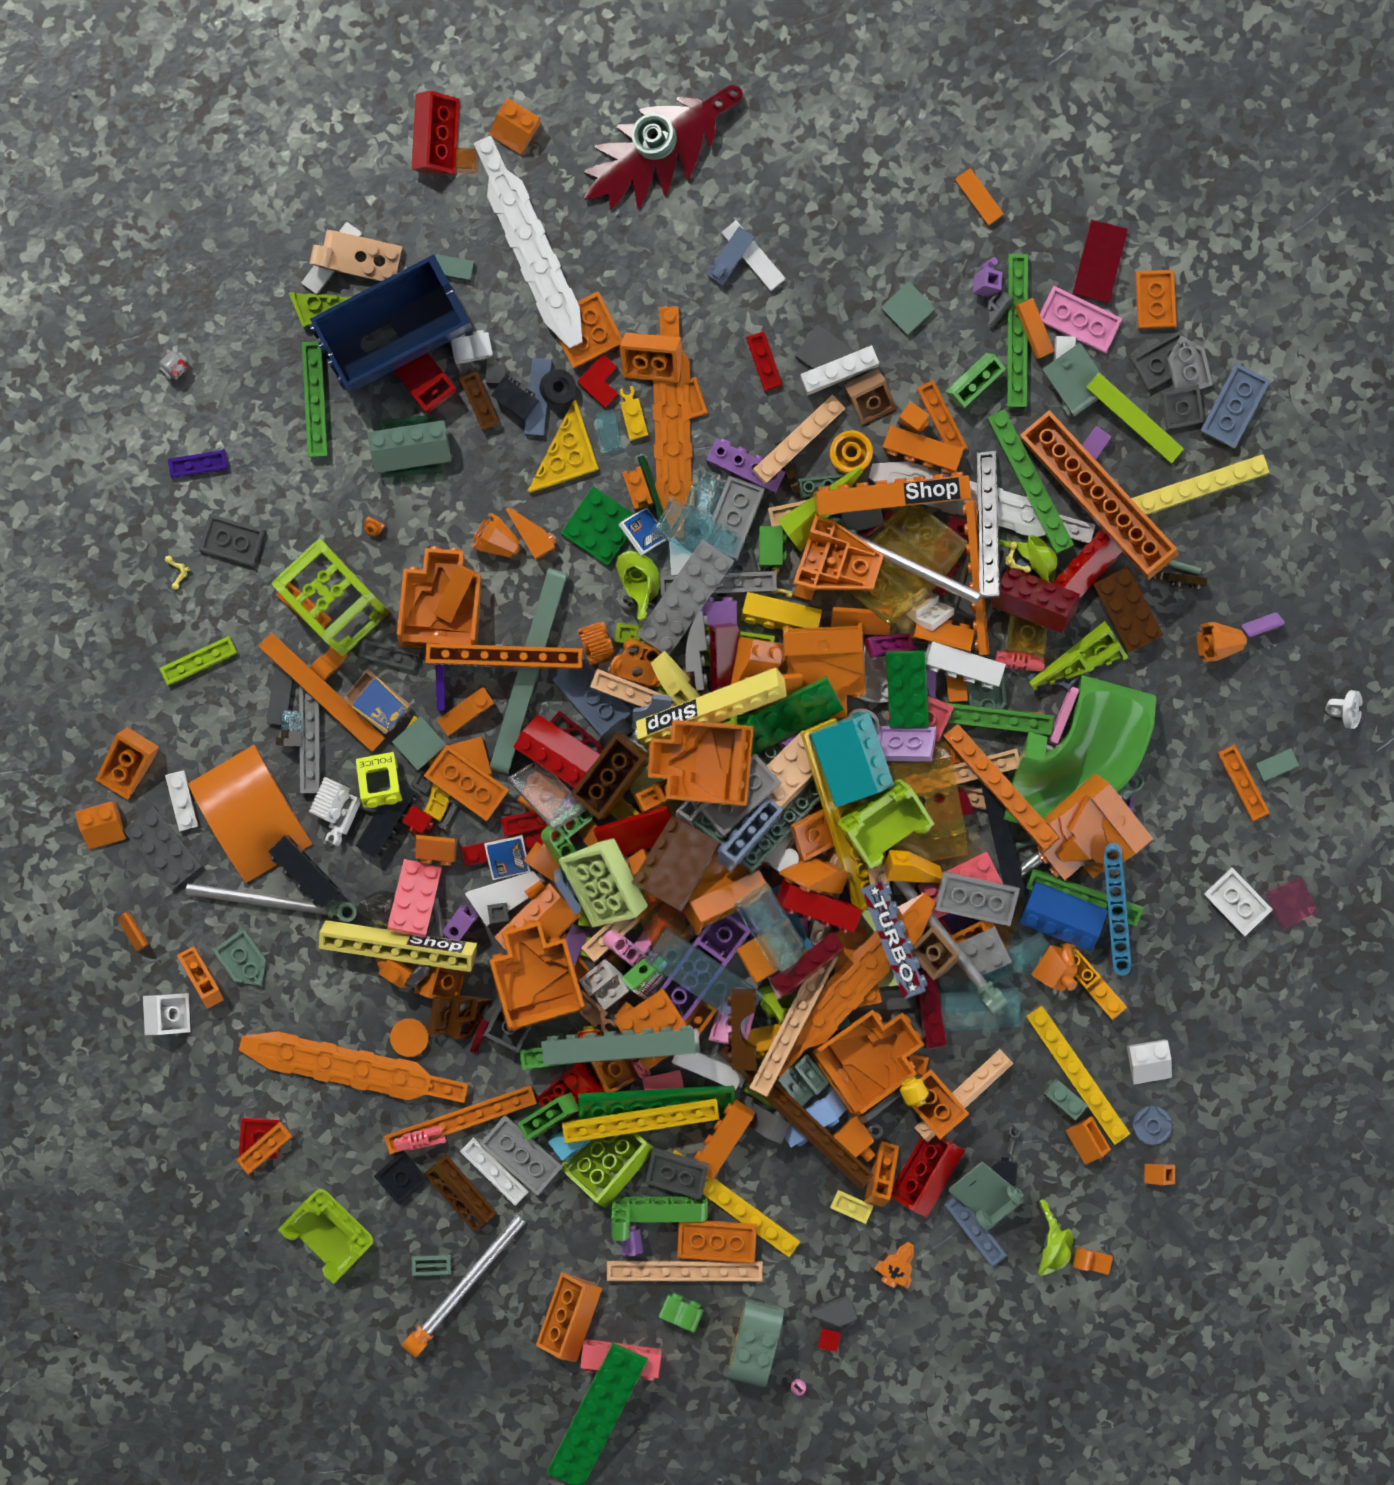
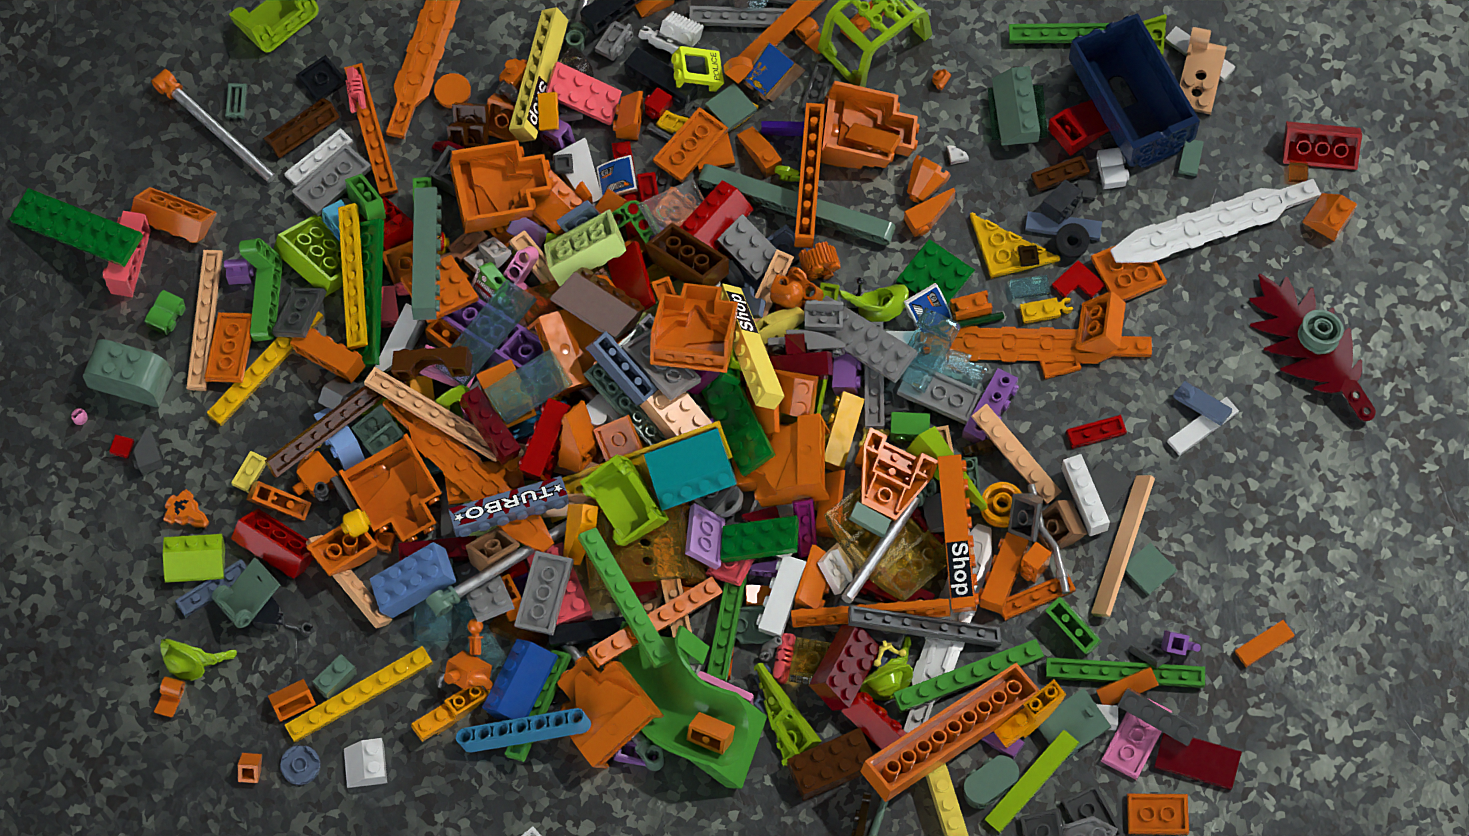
camera: 90 degrees right, 20 degrees down
none -> lime slope [163,534,225,582]
none -> medium blue brick [370,542,456,618]
none -> orange axle [467,618,483,655]
none -> light orange tile [538,92,559,131]
none -> bright green plate [578,527,673,669]
none -> light grey bracket [595,21,633,61]
none -> orange brick [686,712,735,755]
none -> light grey plate [715,214,777,281]
none -> orange brick [723,56,753,84]
none -> dark red tile [742,505,780,522]
none -> light grey arm [759,636,782,662]
none -> orange helmet [770,274,804,308]
none -> lime piece [774,166,800,182]
none -> dark red slope [784,333,806,354]
none -> light grey bracket [804,300,844,331]
none -> sand green tile [848,501,891,538]
none -> white tile [946,145,969,165]
none -> sand green brick [963,755,1019,809]
none -> light orange slope [994,680,1066,748]
none -> dark grey slope [1008,493,1043,542]
none -> dark brown tile [1017,245,1039,267]
none -> light grey bar [1028,484,1070,594]
none -> light nougat tile [1091,475,1155,617]
none -> dark grey arch [1117,688,1199,746]

